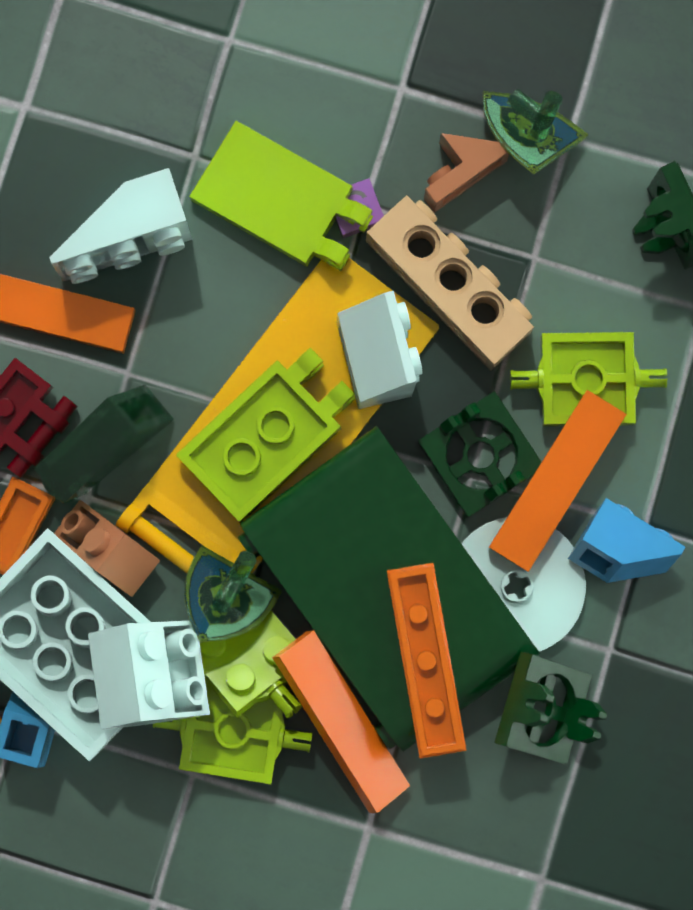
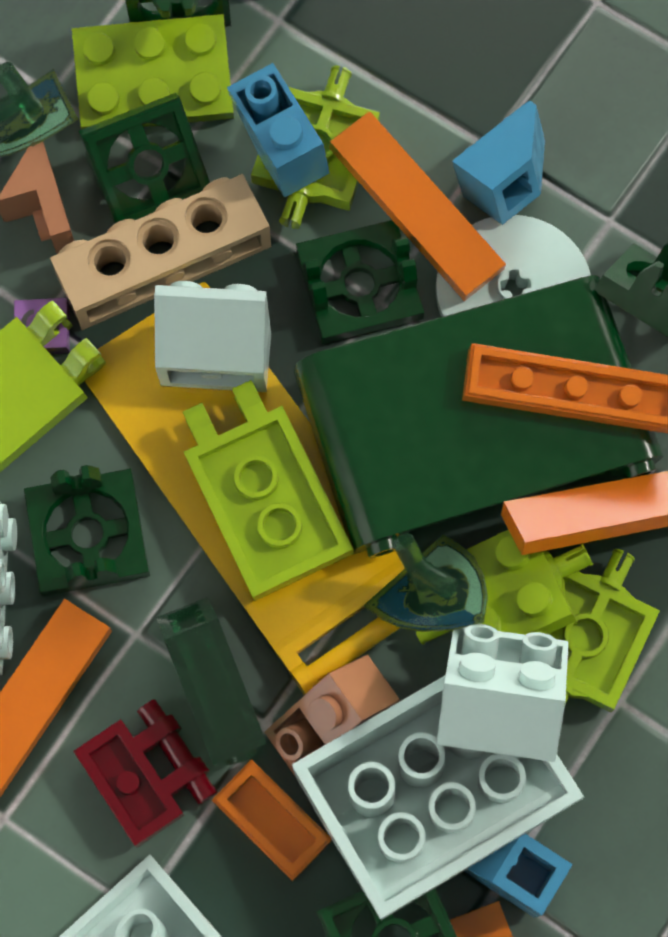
camera: 70 degrees left, 10 degrees down
none -> dark green piece [24,465,150,597]
none -> lime plate [72,14,234,129]
none -> dark green piece [78,93,210,224]
none -> dark azure slope [227,63,330,198]

